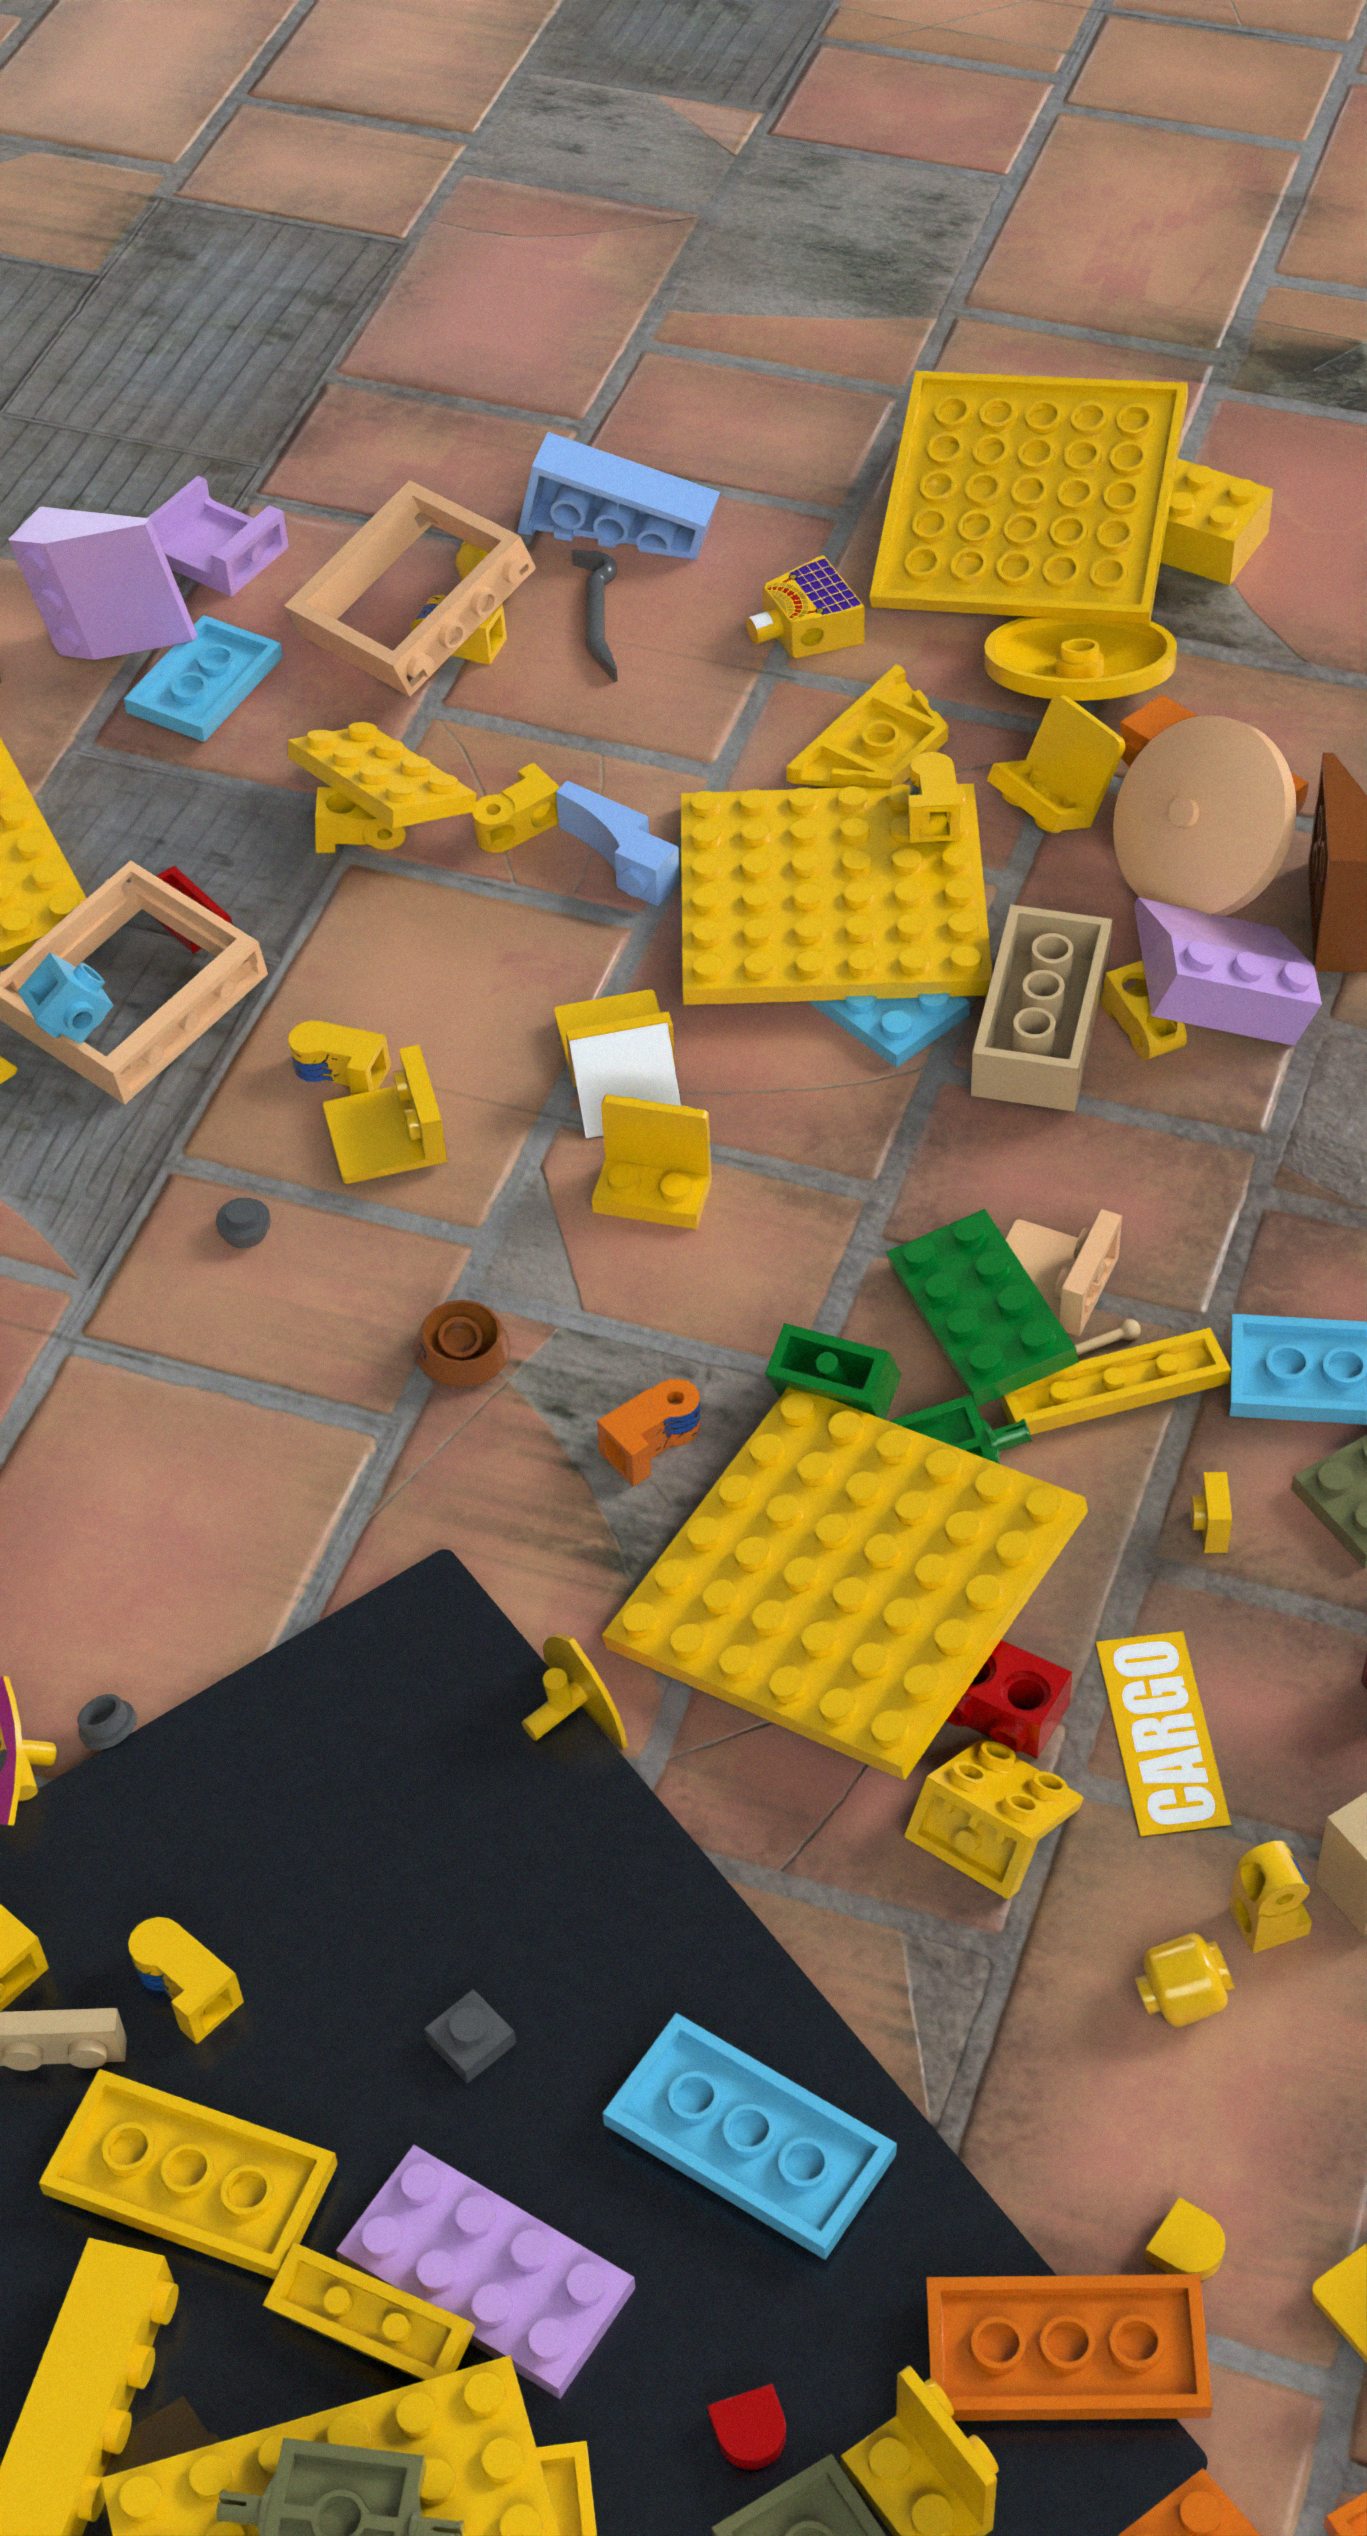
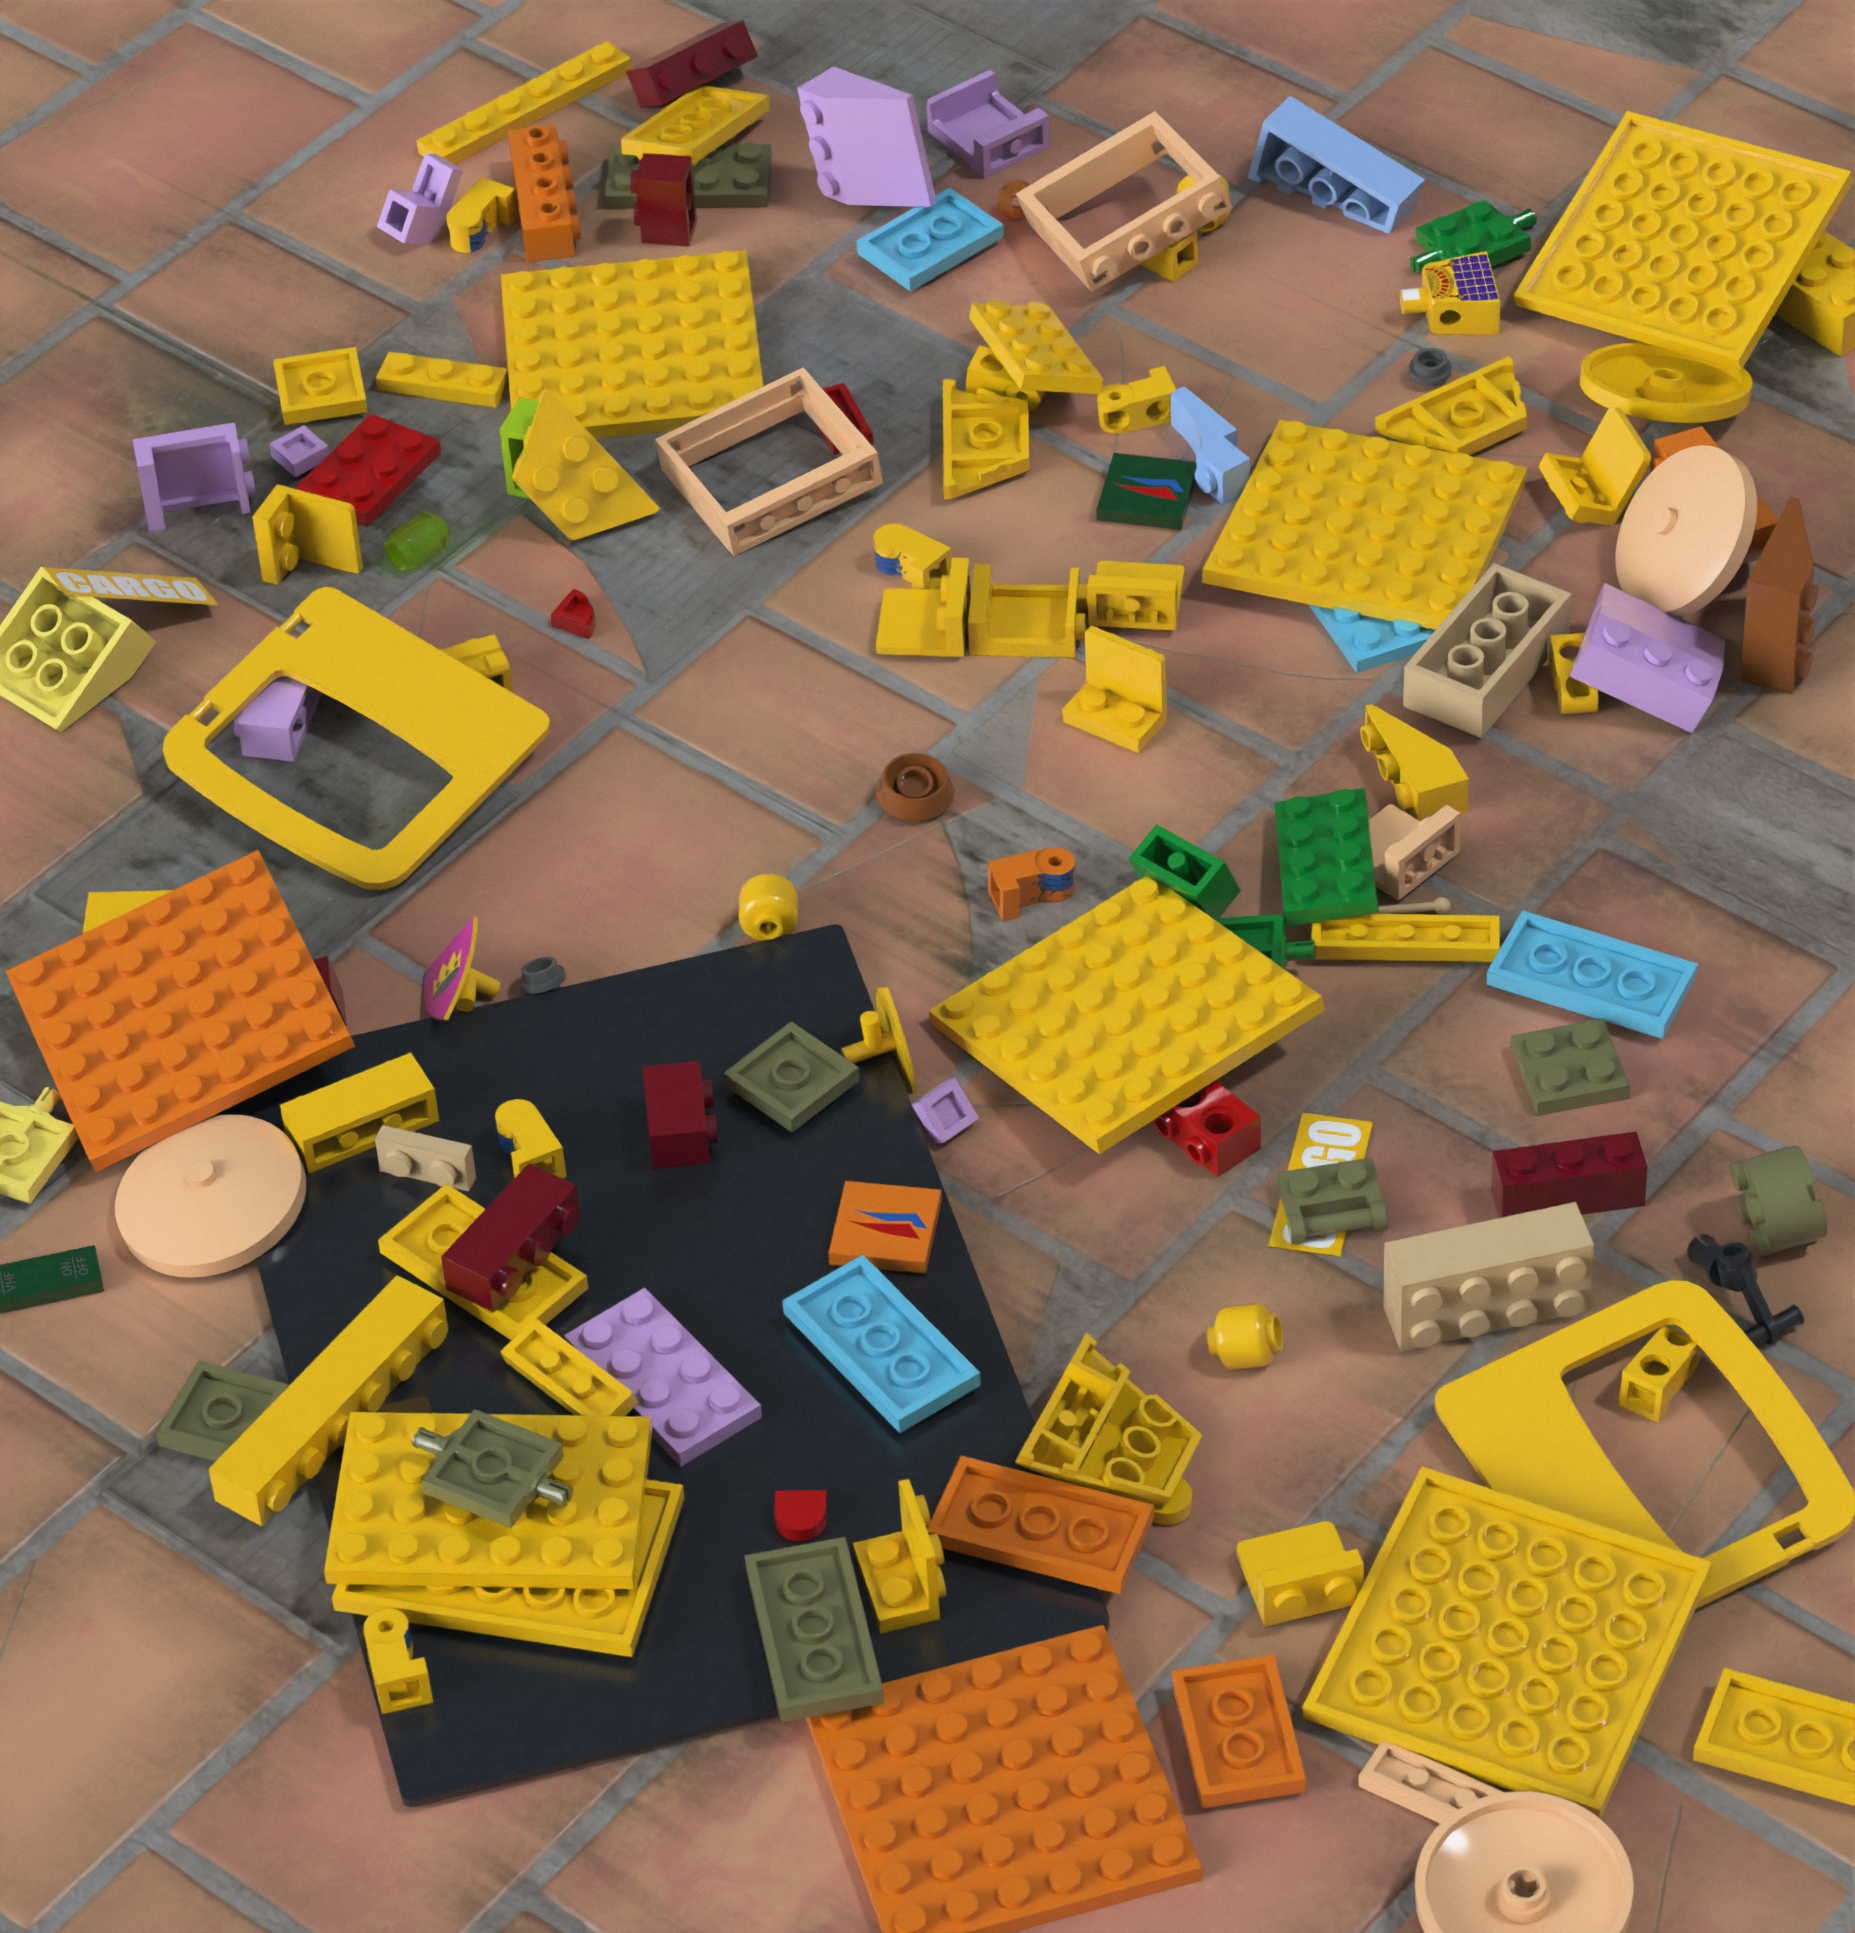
camera: 20 degrees right, 5 degrees down
medium azure brick [18,952,114,1044] -> none
dark grey plate [216,1198,271,1248] -> none
dark grey plate [424,1989,517,2084] -> none
white sticker [569,1023,681,1139] -> none
dark grey piece [572,550,618,682] -> none
yellow bracket [904,1739,1084,1900] -> none
yellow leg [908,752,960,843] -> none
yellow plate [1190,1472,1232,1553] -> none
yellow leg [1228,1841,1312,1954] -> none
none -> dark red brick [441,1163,581,1313]
none -> dark red brick [643,1061,718,1169]
none -> olive plate [724,1022,860,1133]
none -> yellow head [739,874,799,941]
none -> orange tile [828,1181,942,1274]
none -> lavender plate [911,1078,979,1145]
none -> yellow wing [943,379,1030,500]
none -> yellow panel [968,564,1088,658]
none -> clear orange plate [997,180,1031,220]
none -> yellow wedge [1015,1332,1203,1504]
none -> dark green tile [1096,453,1196,530]
none -> olive plate [1277,1157,1388,1244]
none -> yellow slope [1360,704,1469,822]
none -> green plate [1409,200,1537,273]
none -> dark grey plate [1409,348,1452,386]

